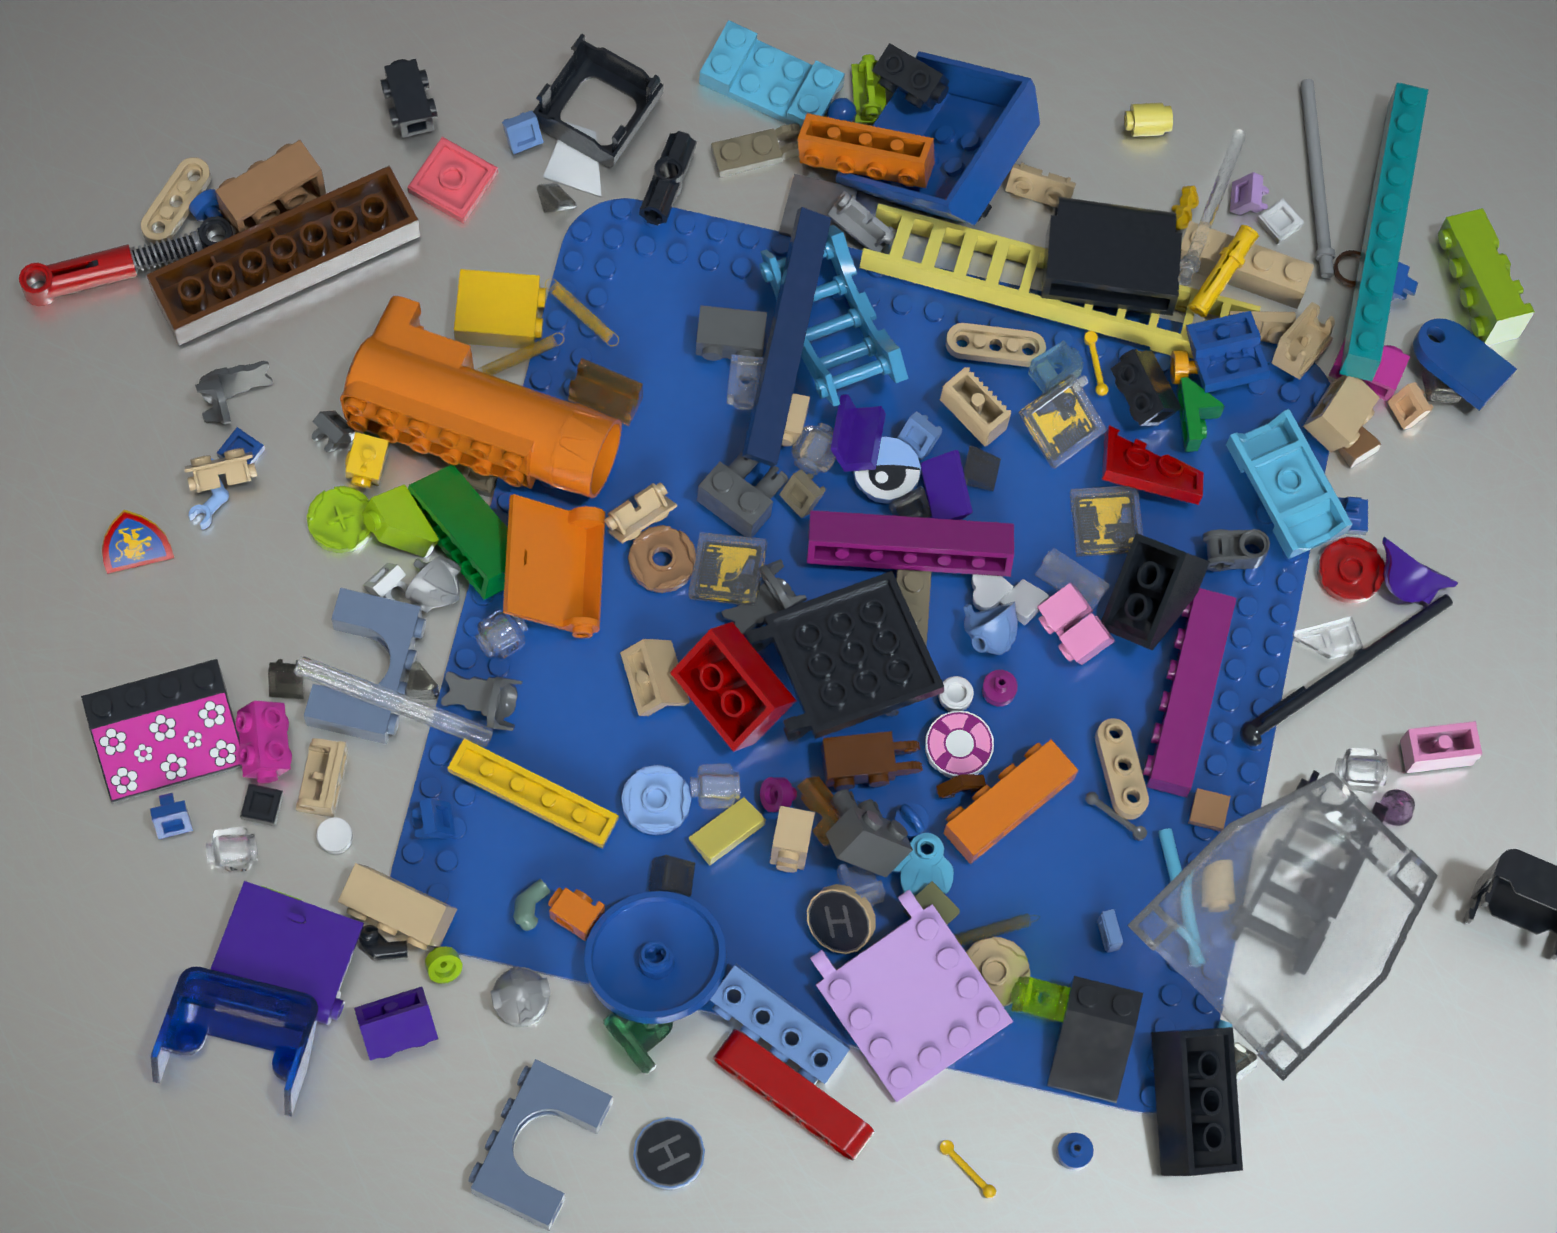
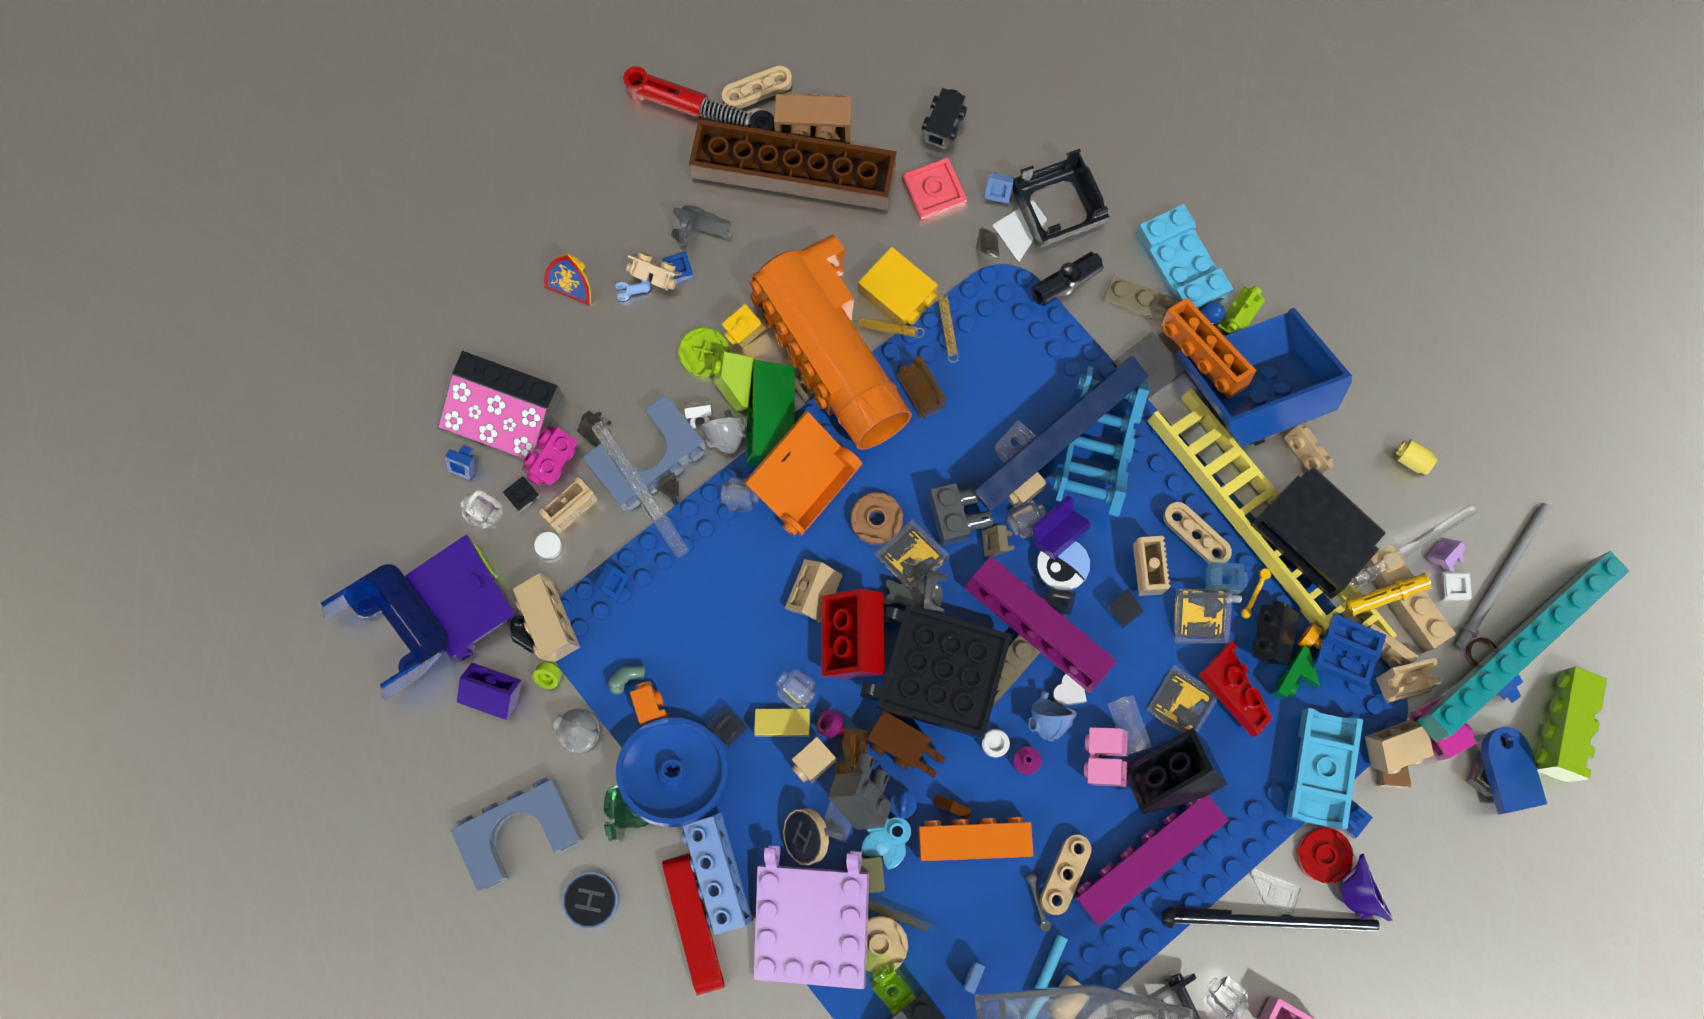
camera: 45 degrees right, 5 degrees up
blue tile [189,189,223,221] -> none
dark grey tile [312,411,358,452] -> none
dark grey hair [441,671,523,731] -> none
yellow plate [448,738,619,849] -> none
tan hinge [604,482,677,544] -> none
light blue tile [622,765,691,835] -> none
dark grey brick [696,305,767,364] -> none
light grey hinge [827,191,895,252] -> none
black brick [872,43,949,110] -> none
medium blue tile [897,411,942,460] -> none
dark purple slope [920,450,973,520] -> none
tile [925,711,994,779] -> none
white slope [1000,579,1049,626] -> none
yellow piece [1171,186,1199,230] -> none
medium nougat tile [1188,788,1231,832] -> none
dark grey piece [1202,529,1270,571] -> none
light nougat tile [1387,382,1433,429] -> none

